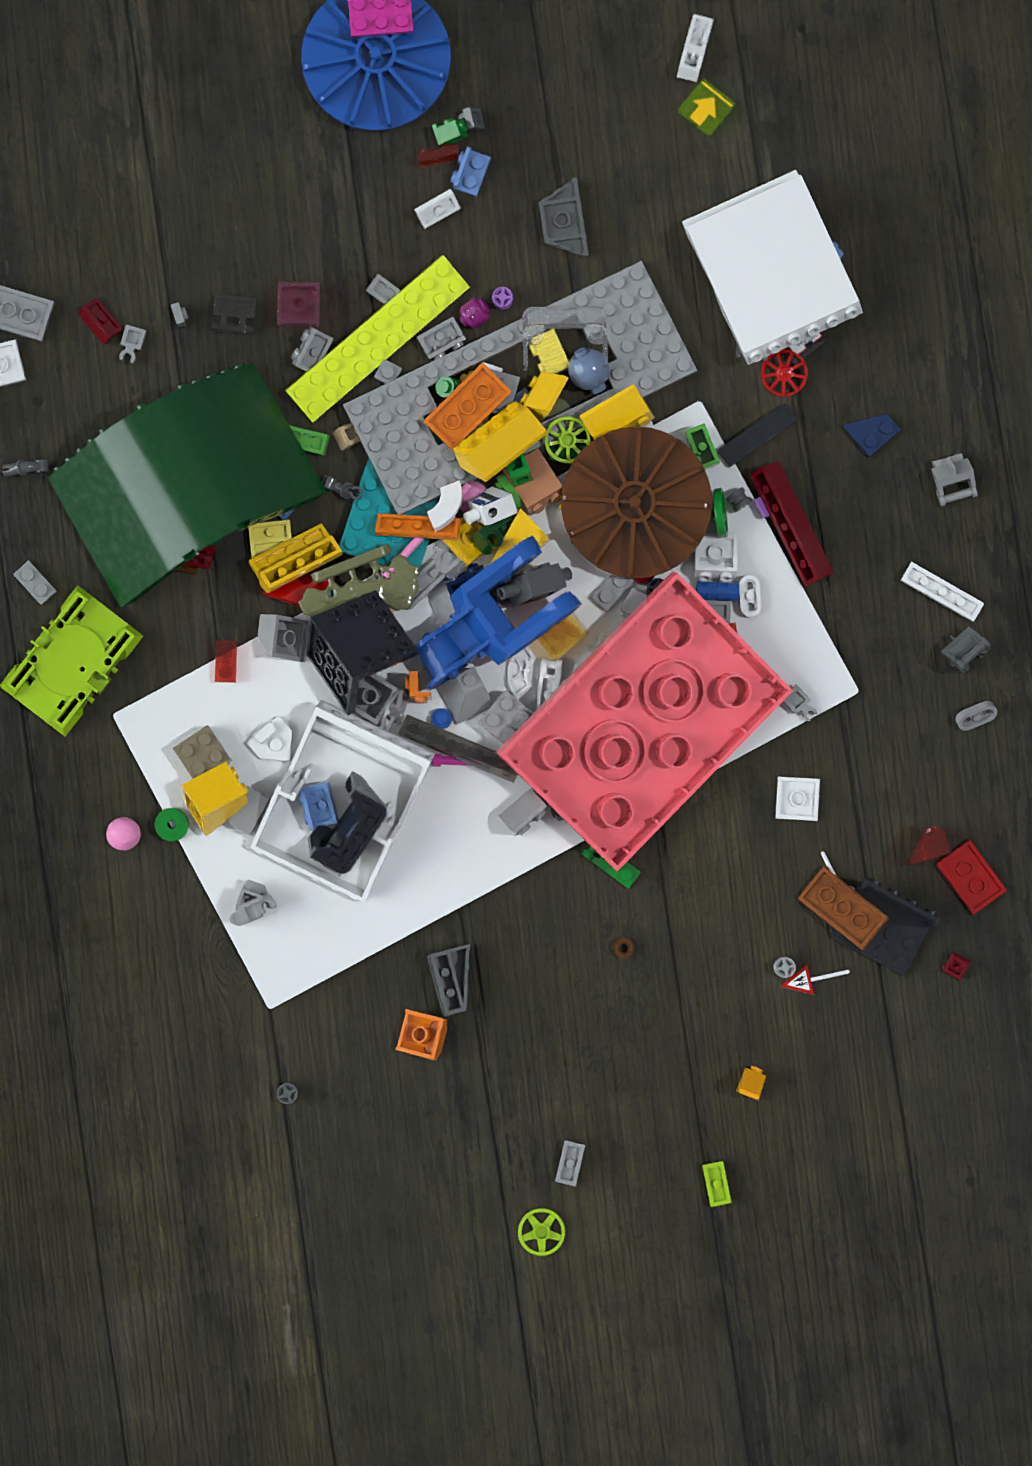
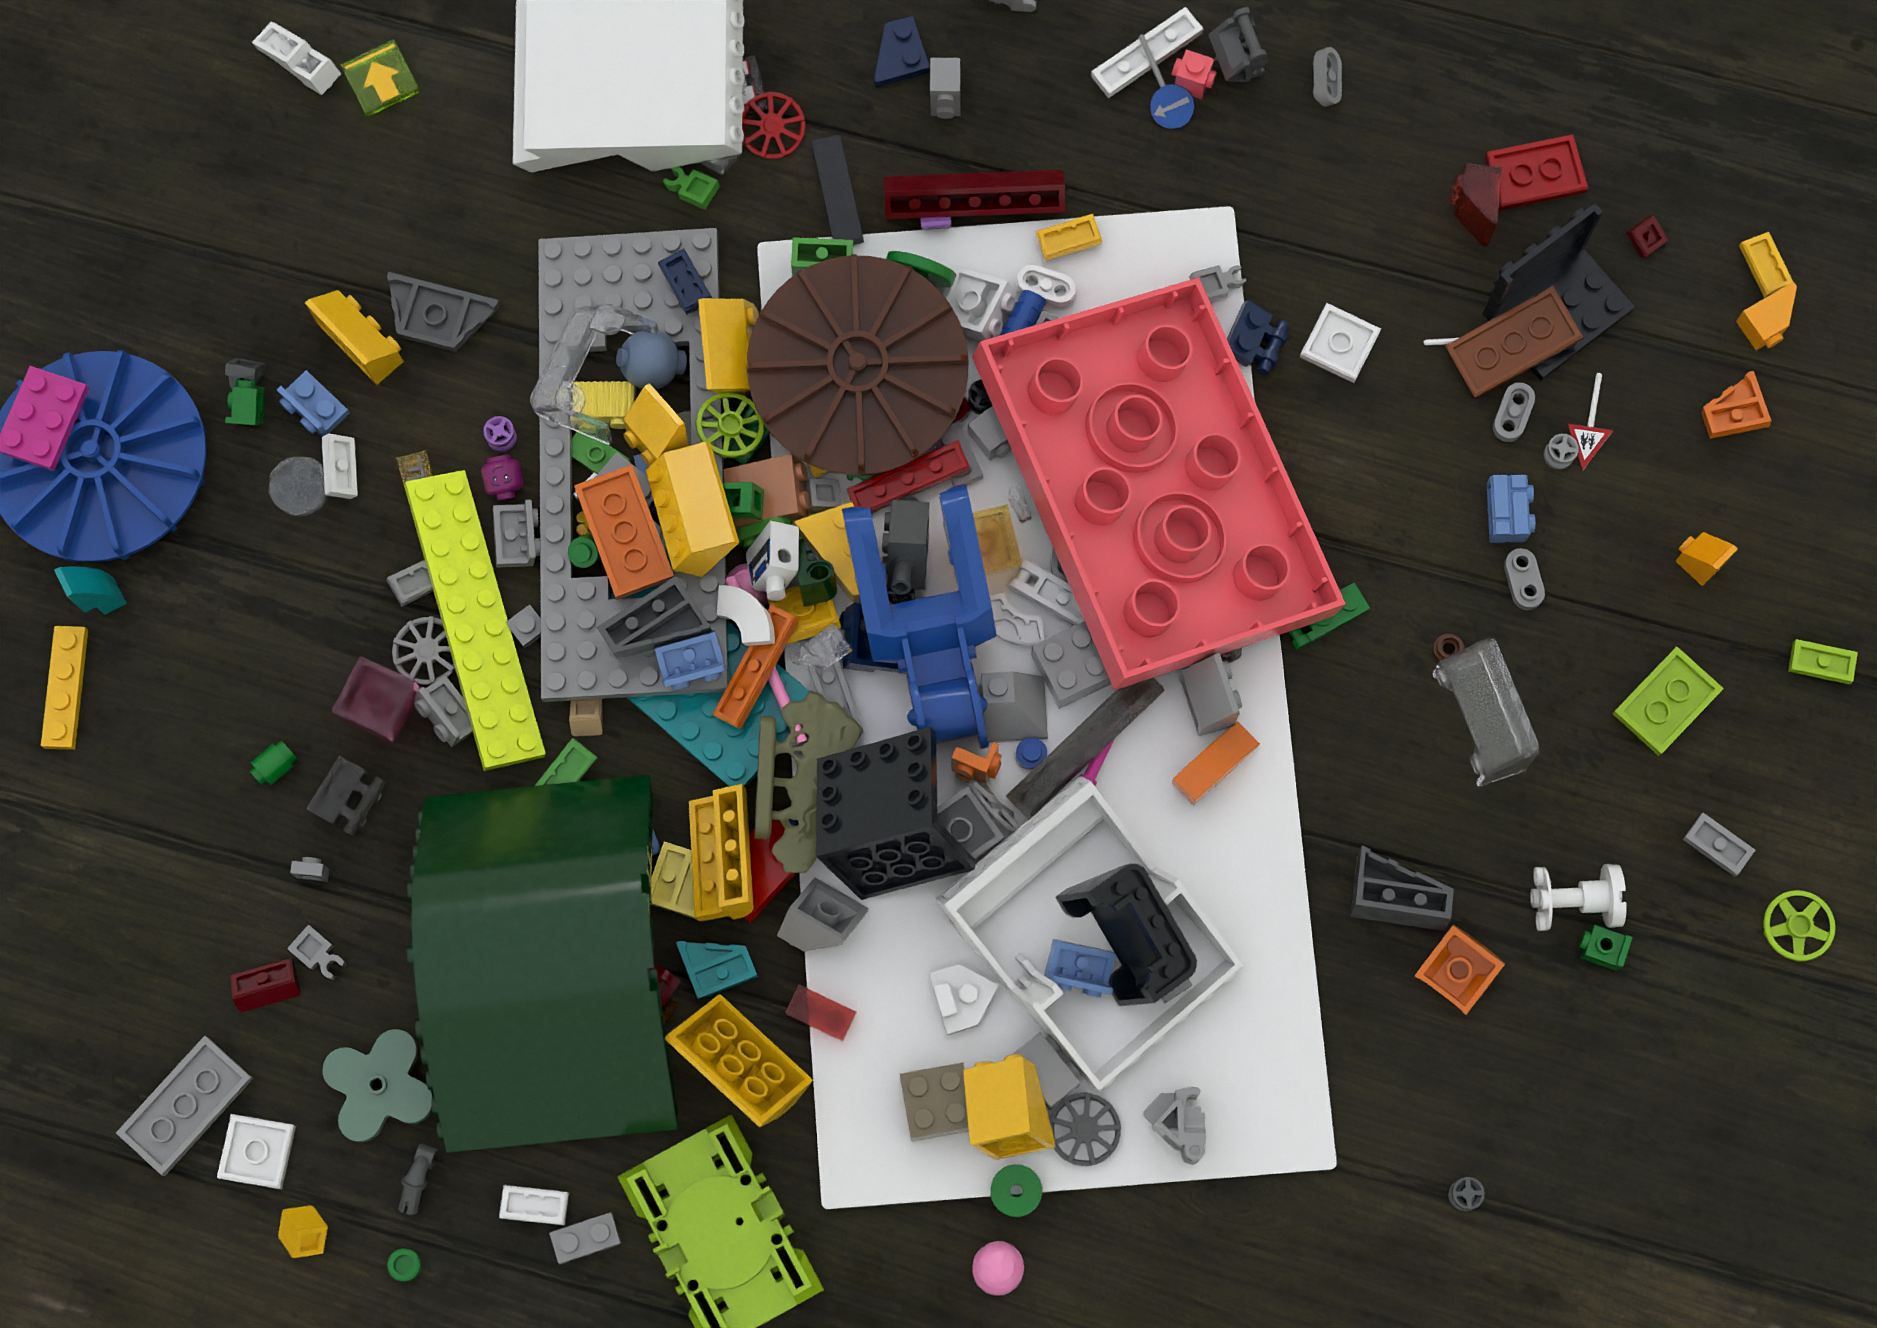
camera: 65 degrees left, 10 degrees down
dark grey piece [321,475,362,500] -> none
clear red plate [417,144,460,168] -> none
dark grey wheel [726,487,752,513] -> none
none -> yellow plate [41,626,88,750]
none -> teal slope [54,566,127,615]
none -> green brick [250,740,297,786]
none -> clear tile [268,456,329,517]
none -> yellow slope [305,290,404,385]
none -> sand green plant [322,1029,434,1142]
none -> light grey wheel [392,616,455,685]
none -> clear yellow tile [396,450,433,489]
none -> white plate [499,1185,569,1225]
none -> bright green plate [572,427,631,474]
none -> dark grey wedge [597,576,712,659]
none -> medium blue bracket [654,630,725,690]
none -> dark blue plate [657,249,712,315]
none -> bright green plate [663,167,720,210]
none -> yellow slope [665,994,813,1127]
none -> teal wing [676,941,758,1000]
none -> light grey plate [805,478,841,512]
none -> red tile [846,440,971,513]
none -> light grey brick [930,58,961,119]
none -> yellow plate [1036,214,1102,262]
none -> dark grey wheel [1050,1093,1121,1166]
none -> blue piece [1139,34,1194,129]
none -> orange slope [1171,722,1260,806]
none -> coral brick [1172,49,1217,100]
none -> dark blue plate [1227,300,1289,375]
none -> clear windscreen [1432,637,1539,787]
none -> medium blue brick [1486,475,1535,543]
none -> light grey plate [1493,382,1535,442]
none -> light grey plate [1504,548,1545,610]
none -> white piece [1530,864,1626,931]
none -> green brick [1579,925,1633,971]
none -> lime plate [1612,646,1724,756]
none -> orange wing [1701,371,1772,439]
none -> light orange slope [1736,282,1797,351]
none -> yellow plate [1739,232,1793,298]

